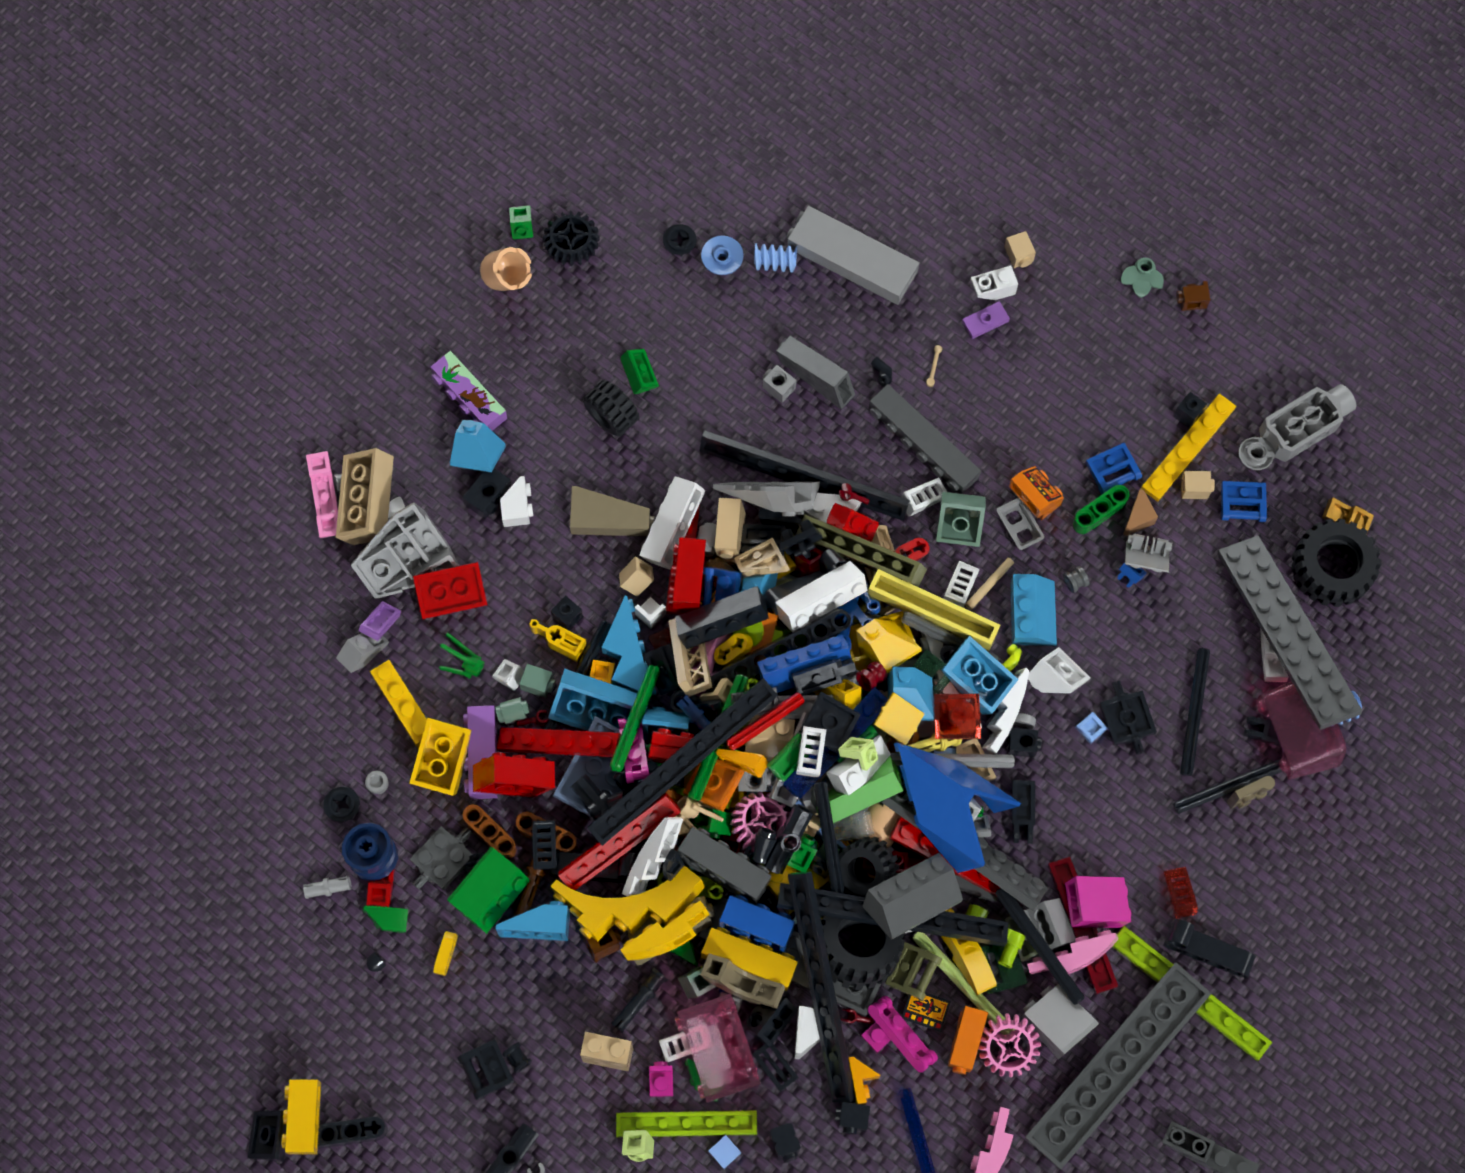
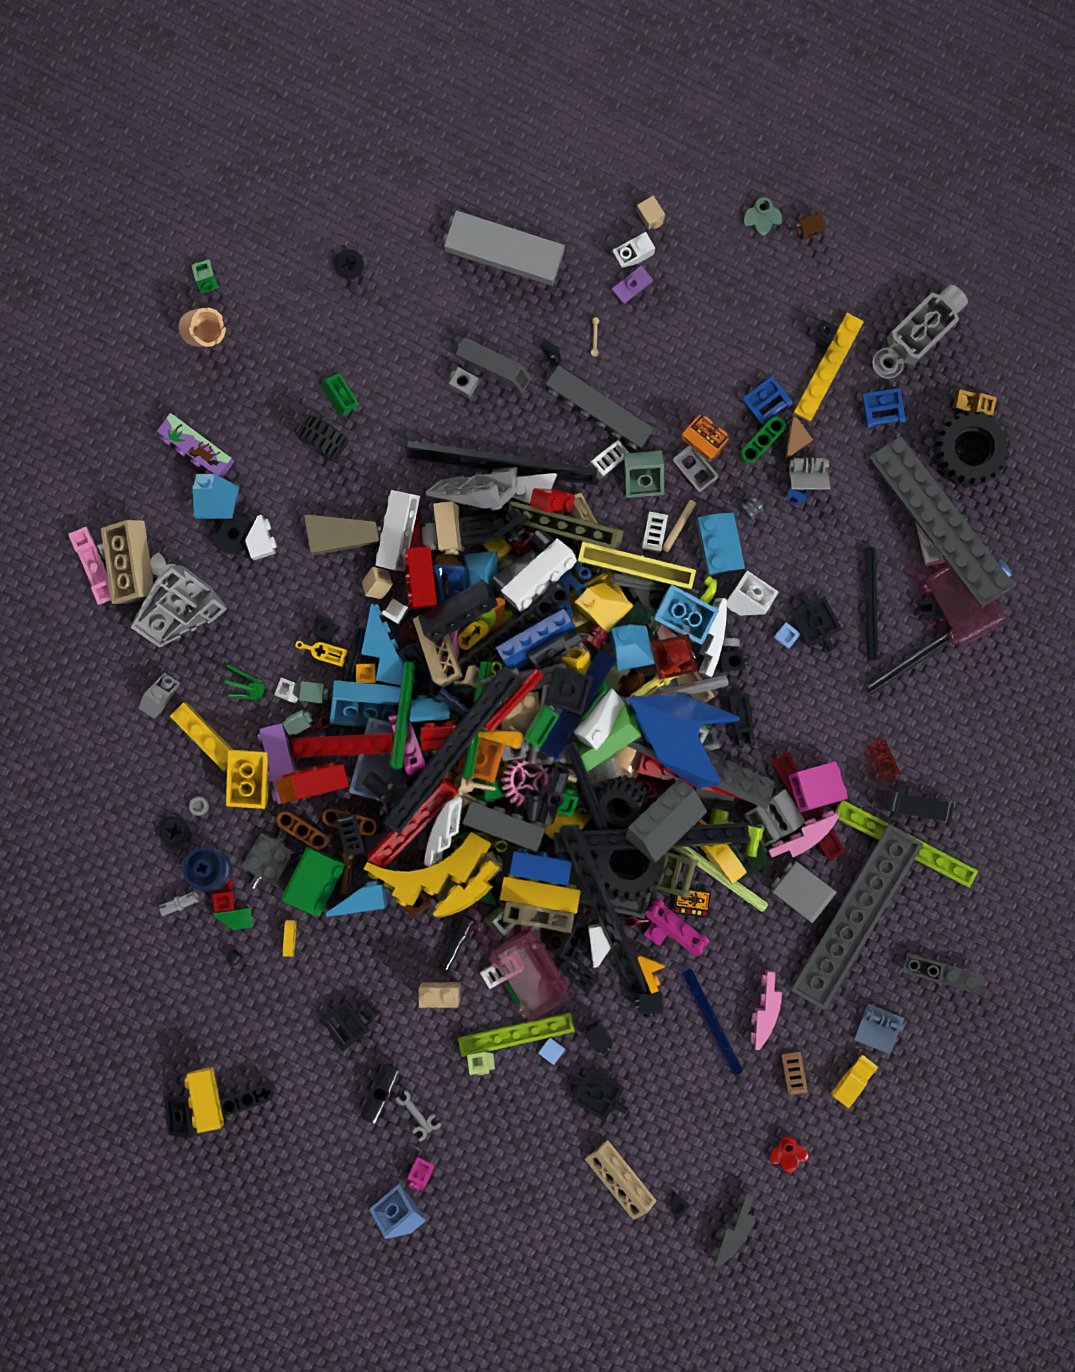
camera: 10 degrees left, 15 degrees up
medium lavender plate [359,601,401,641] -> none
red plate [413,562,488,619] -> none
black gear [543,210,600,267] -> none
dark pink bracket [649,1062,673,1097] -> none
black tile [663,849,685,881] -> none
medium blue dish [701,236,743,275] -> none
tan wing [734,538,790,578] -> none
light blue piece [754,243,797,273] -> none
white slope [796,726,826,777] -> none
yellowish green bracket [838,737,878,771] -> none
dark red hand [839,483,870,505] -> none
yellow piece [873,692,924,745] -> none
red beam [894,538,929,561] -> none
orange slope [947,1006,988,1075] -> none
bright pink gear [978,1013,1041,1077] -> none
black axle [995,888,1085,1005] -> none
tan brick [1181,471,1215,499] -> none
dark tan plate [1227,776,1275,809] -> none

